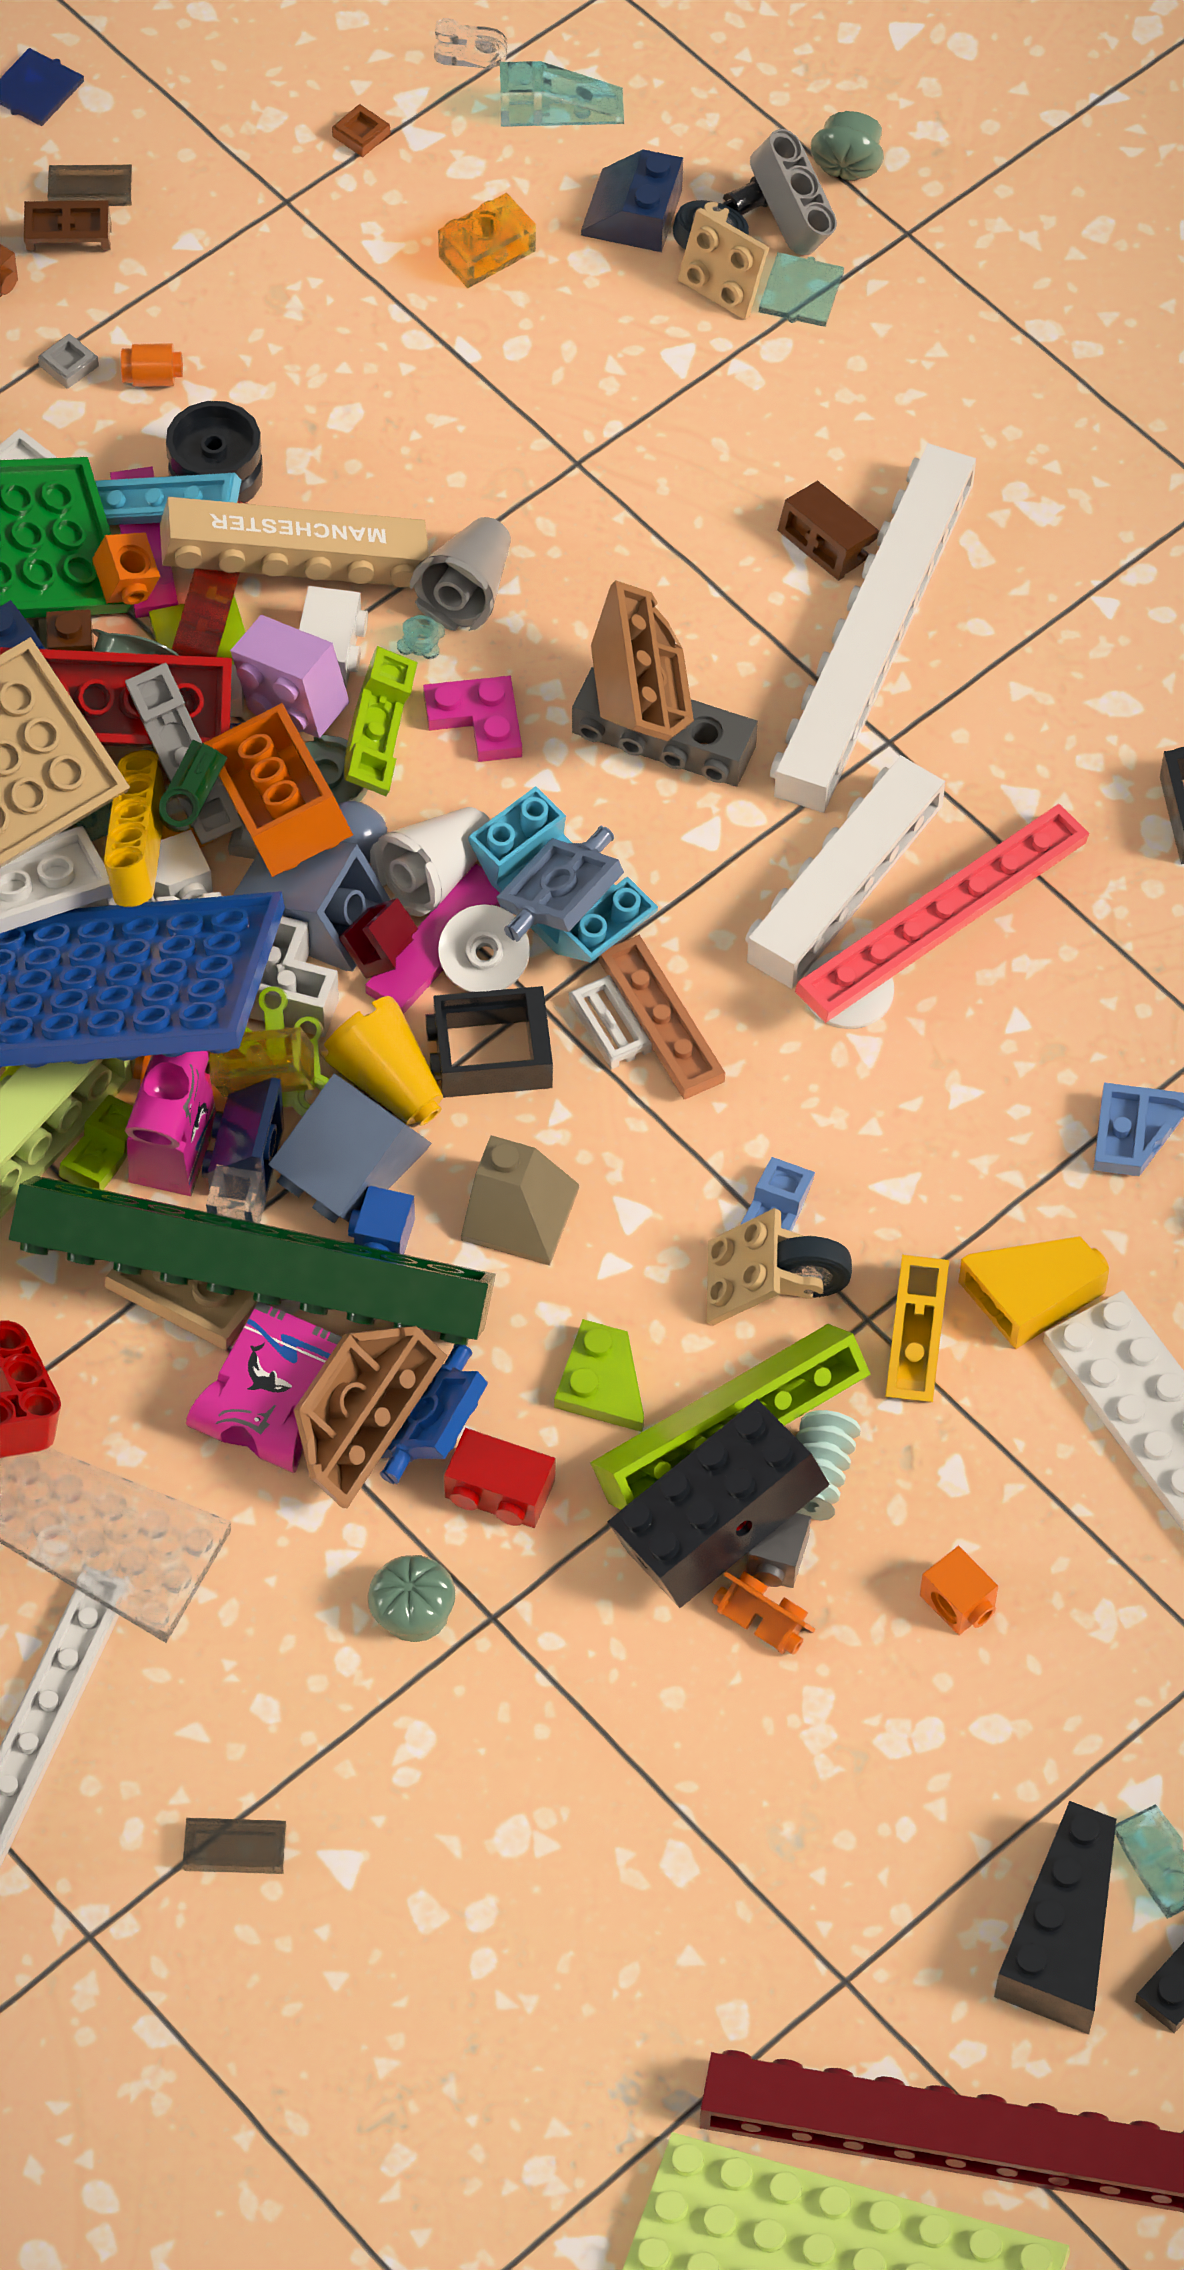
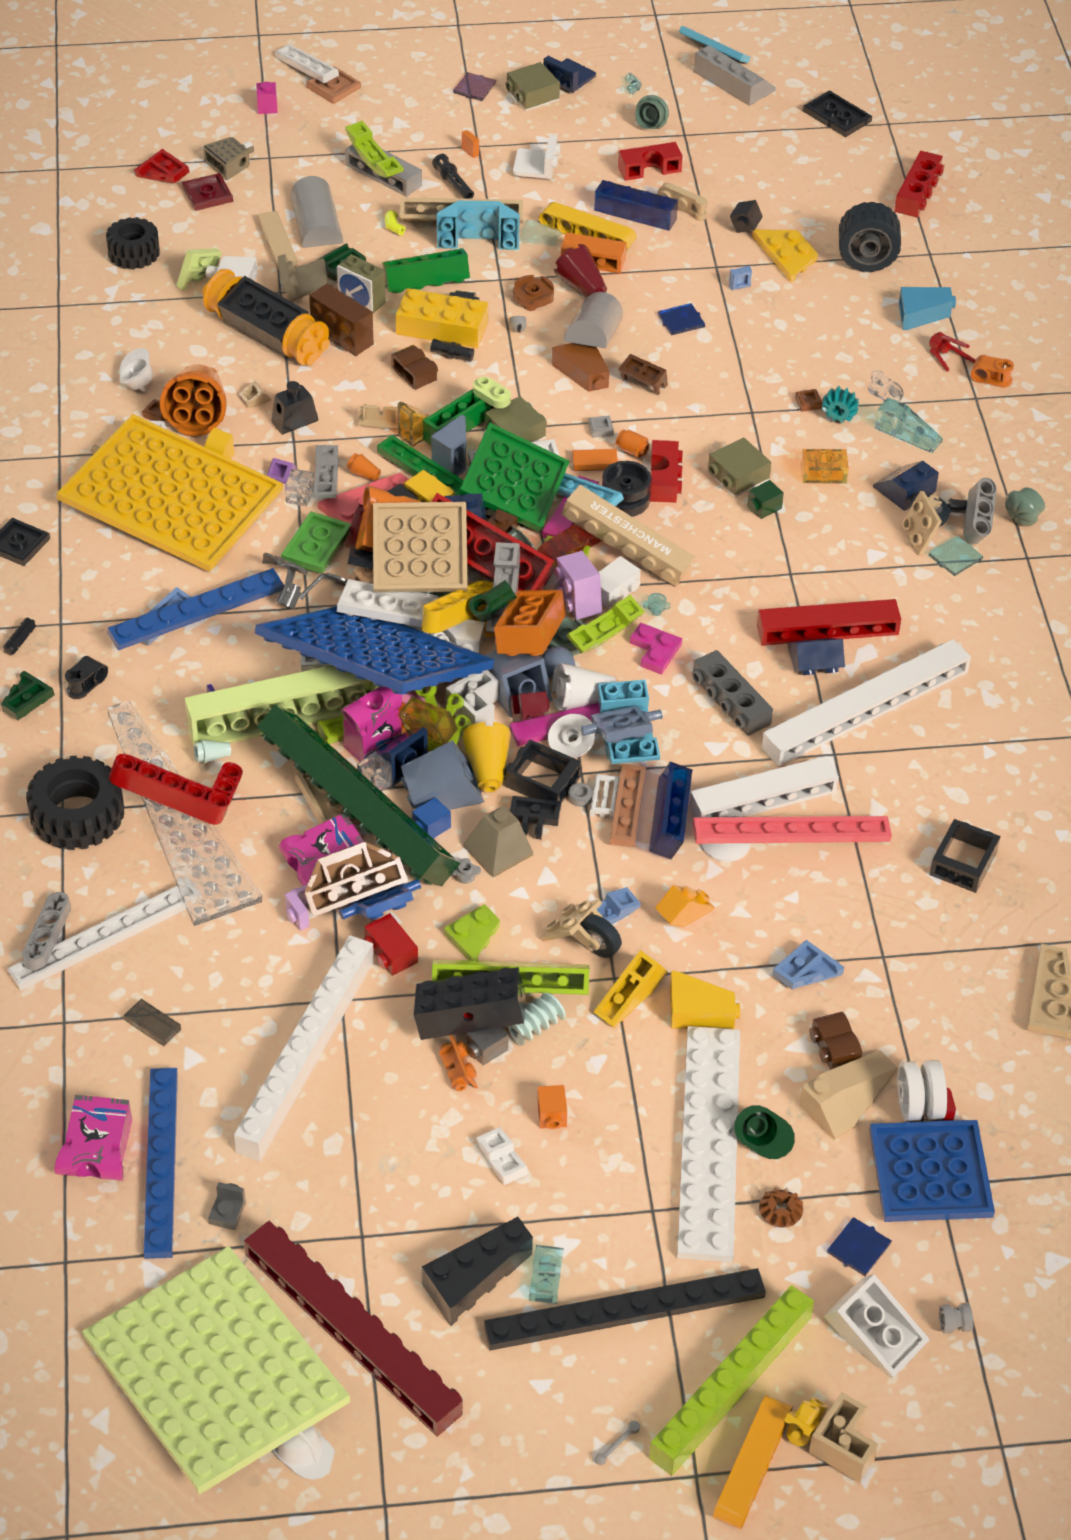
camera: 35 degrees right, 10 degrees down
clear smoke tile [47,164,133,206] -> none
orange brick [92,532,160,605] -> none
sand green piece [368,1555,455,1642] -> none
light grey cone [410,517,511,631] -> none
medium nougat wedge [591,580,694,741] -> none
reddish brown hinge [777,480,879,581] -> none
none -> dark pink piece [54,1095,133,1181]
none -> blue plate [144,1068,178,1259]
none -> dark grey bracket [208,1182,246,1230]
none -> white brick [234,935,374,1162]
none -> lavender bracket [285,885,309,931]
none -> light grey plate [452,858,481,884]
none -> white slope [476,1127,528,1185]
none -> black hinge [510,796,562,840]
none -> light grey tile [568,783,593,807]
none -> orange tile [572,449,618,471]
none -> clear blue brick [649,761,693,860]
none -> red arch [650,440,683,503]
none -> light orange slope [655,885,715,927]
none -> olive piece [708,437,772,497]
none -> dark green brick [747,480,784,519]
none -> red brick [757,599,901,646]
none -> dark blue slope [787,638,845,675]
none -> teal gear [822,386,859,423]

